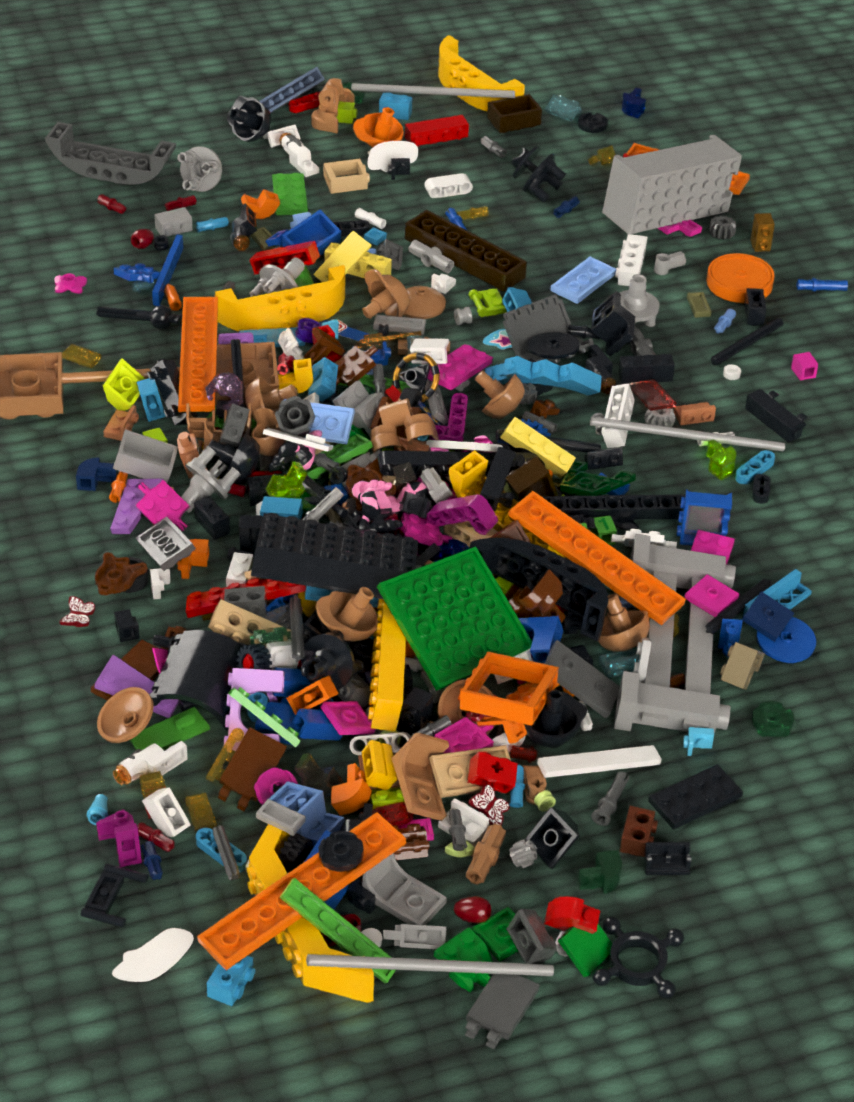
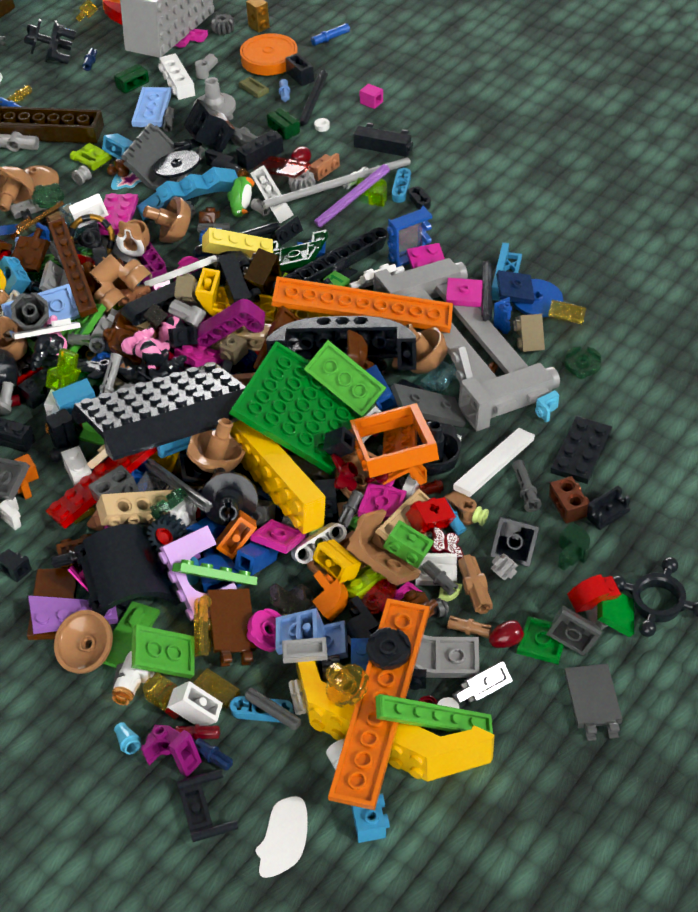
camera: 30 degrees left, 5 degrees up
light grey piece [306,954,554,976] -> none
white bracket [431,274,456,294] -> none
green plate [434,927,494,992] -> none
none -> clear green plate [31,183,64,208]
none -> reddish brown plate [48,217,98,318]
none -> reddish brown animal [107,158,130,177]
none -> dark green brick [114,64,149,94]
none -> medium nougat piece [116,219,150,257]
none -> bright green plate [131,624,195,679]
none -> dark grey axle [163,106,175,132]
none -> dark tan brick [174,274,198,302]
none -> dark tan brick [219,333,248,365]
none -> bright green animal [227,176,255,218]
none -> dark green brick [267,108,300,140]
none -> dark red animal [291,146,312,166]
none -> bright green plate [304,340,387,417]
none -> medium lavender axle [314,164,390,228]
none -> black brick [323,426,356,458]
none -> clear yellow tile [326,663,369,708]
none -> dark red animal [330,454,358,491]
none -> bright green bracket [383,520,434,568]
none -> dark grey plate [433,598,449,618]
none -> medium nougat pin [447,615,492,639]
none -> clear yellow plate [548,300,586,324]

